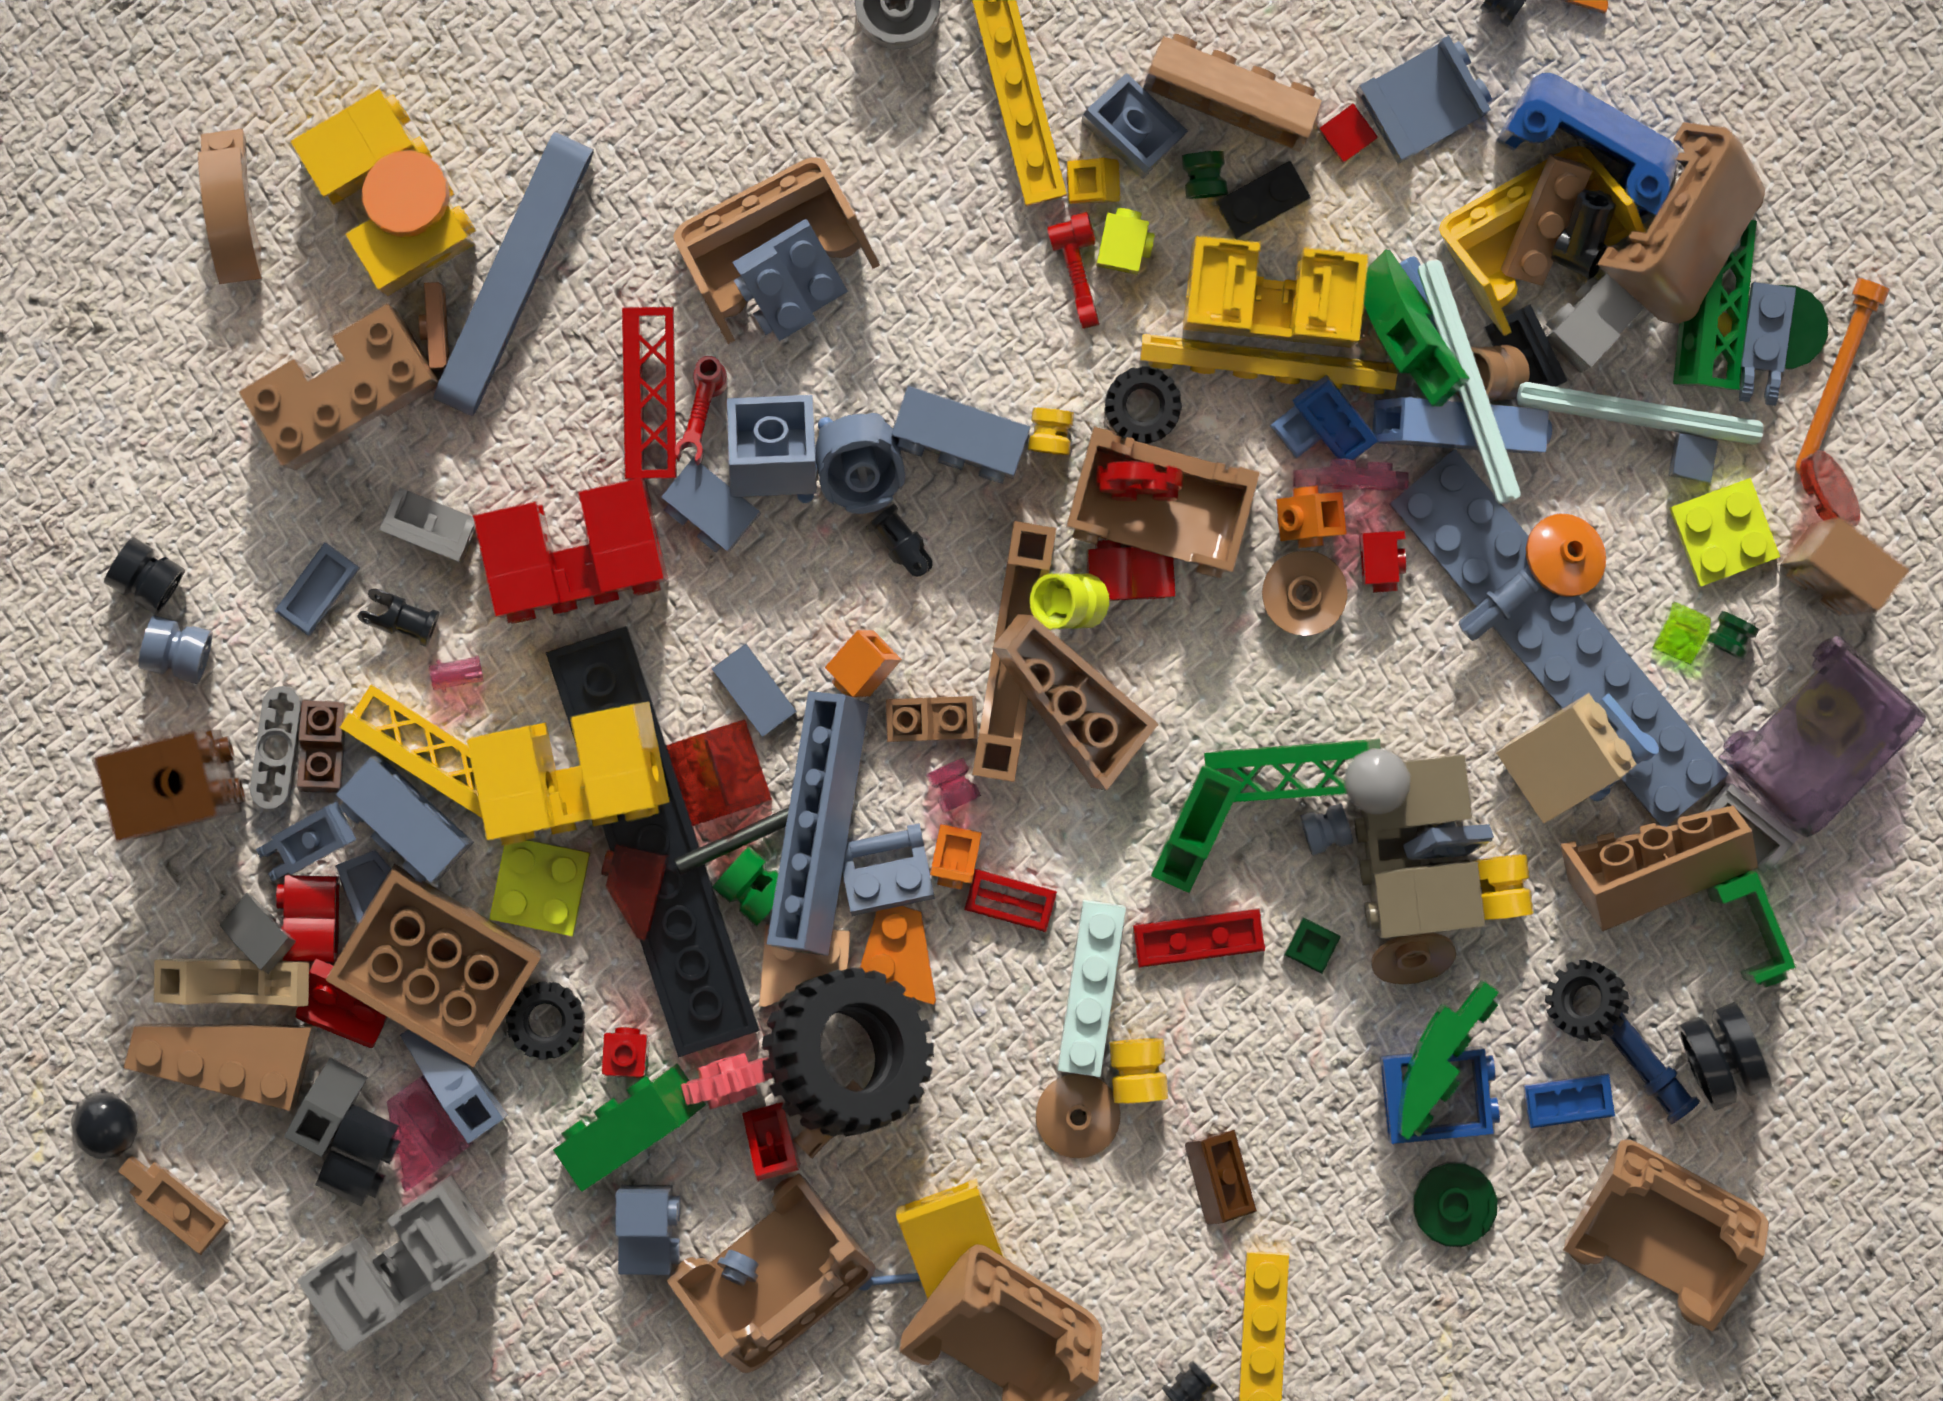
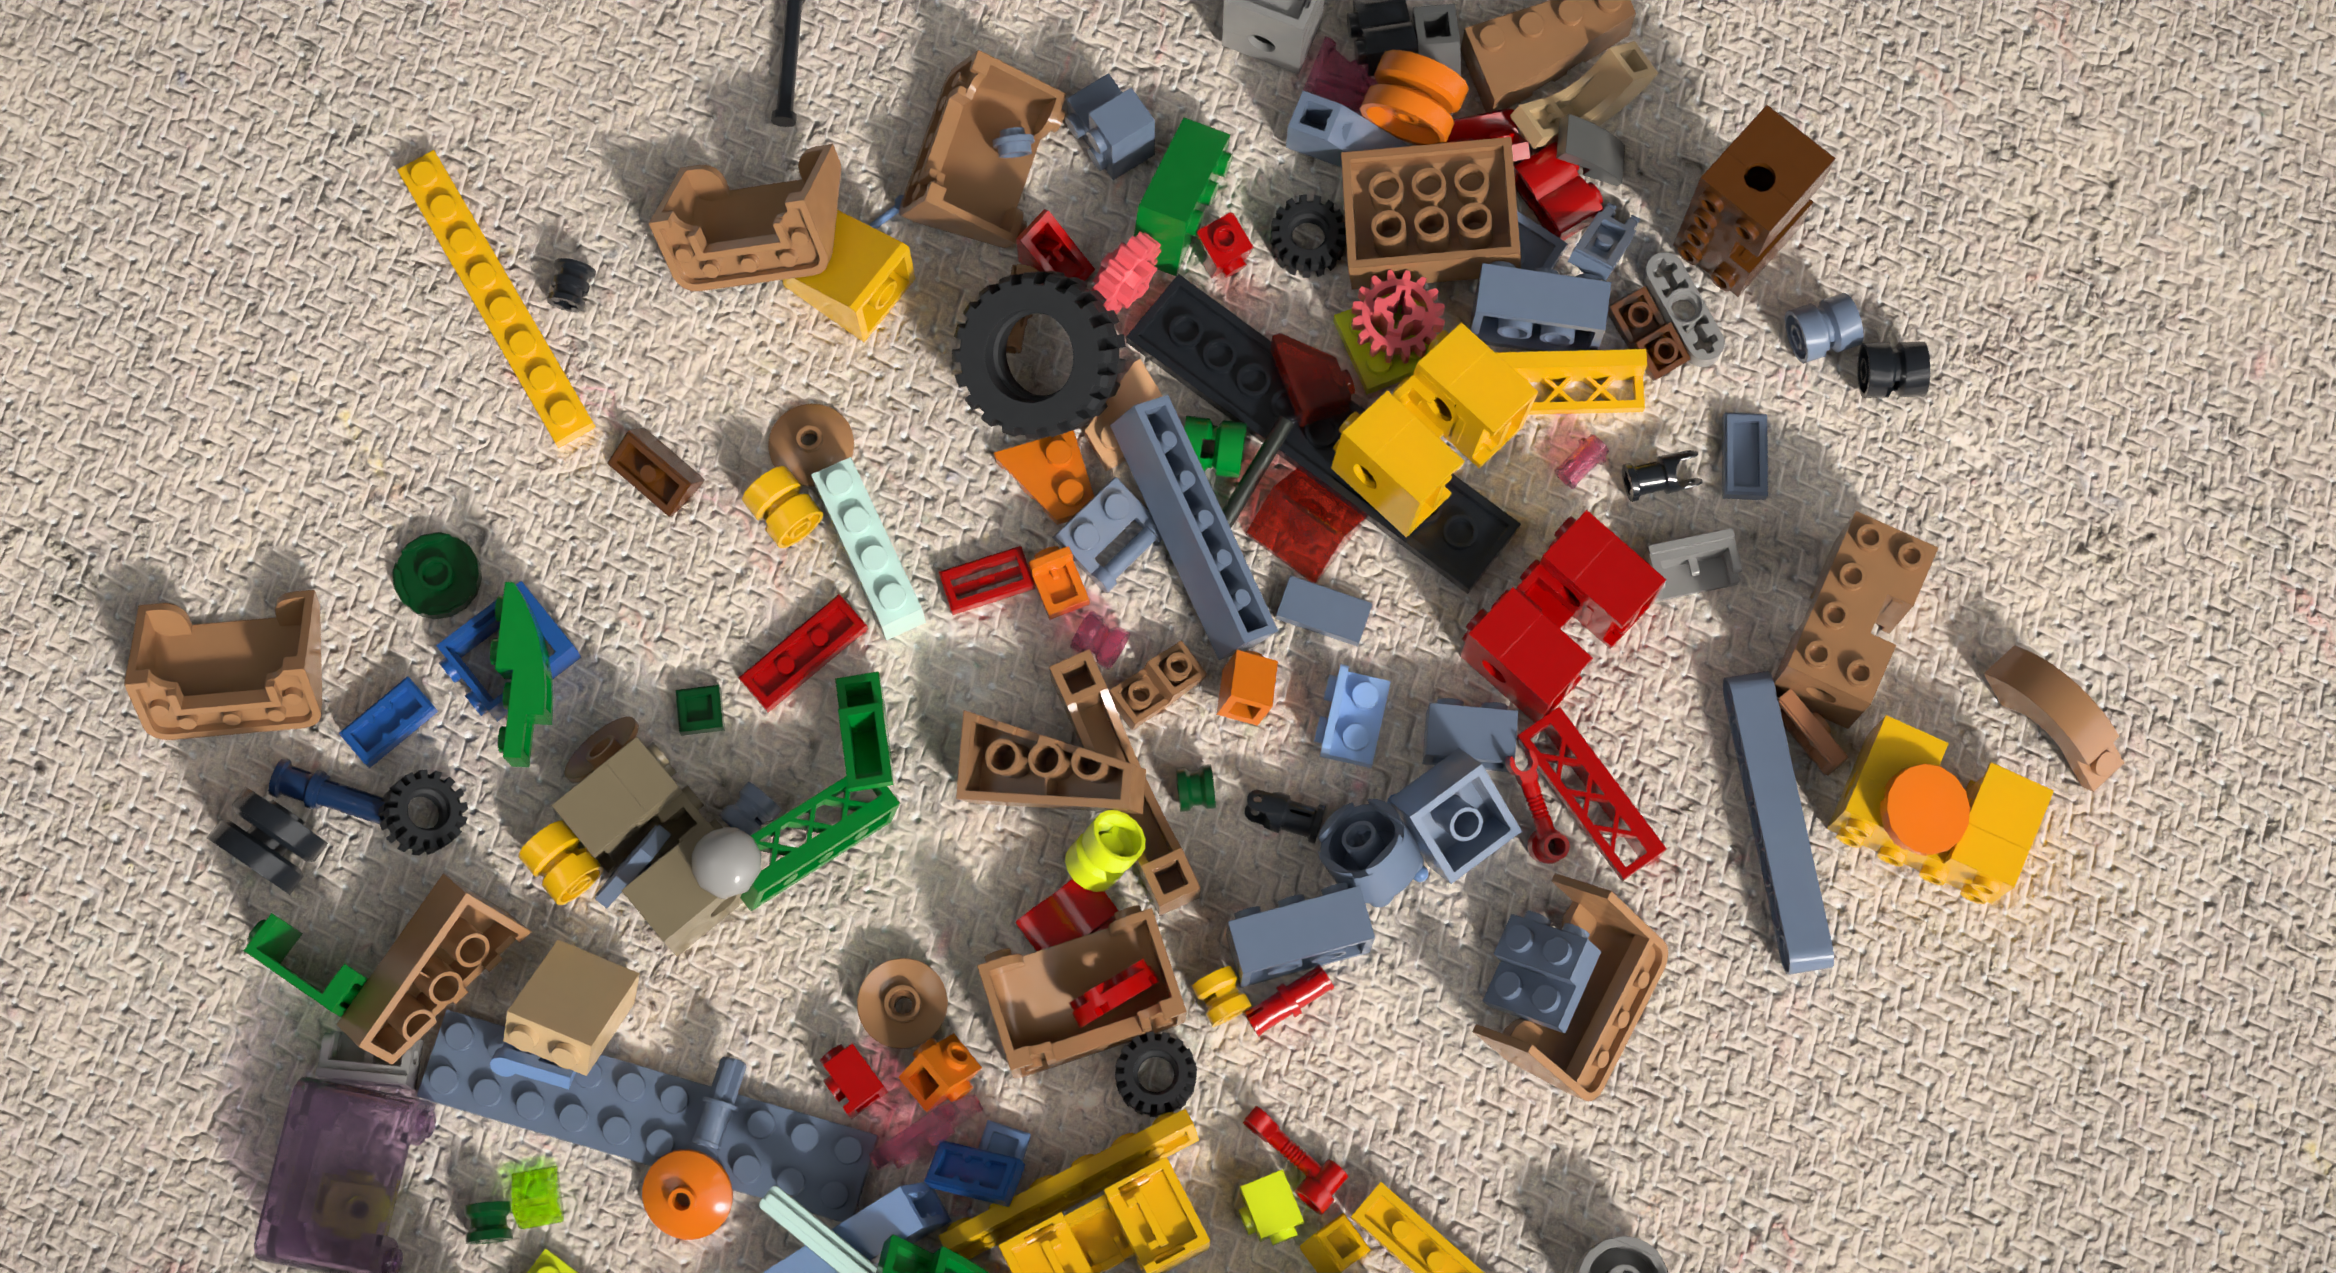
camera: 150 degrees right, 15 degrees down
none -> dark green wheel [1176,764,1216,812]
none -> red pin [1243,964,1335,1037]
none -> light blue bracket [1314,664,1391,768]
none -> coral gear [1351,270,1445,364]
none -> orange wheel [1360,50,1469,145]

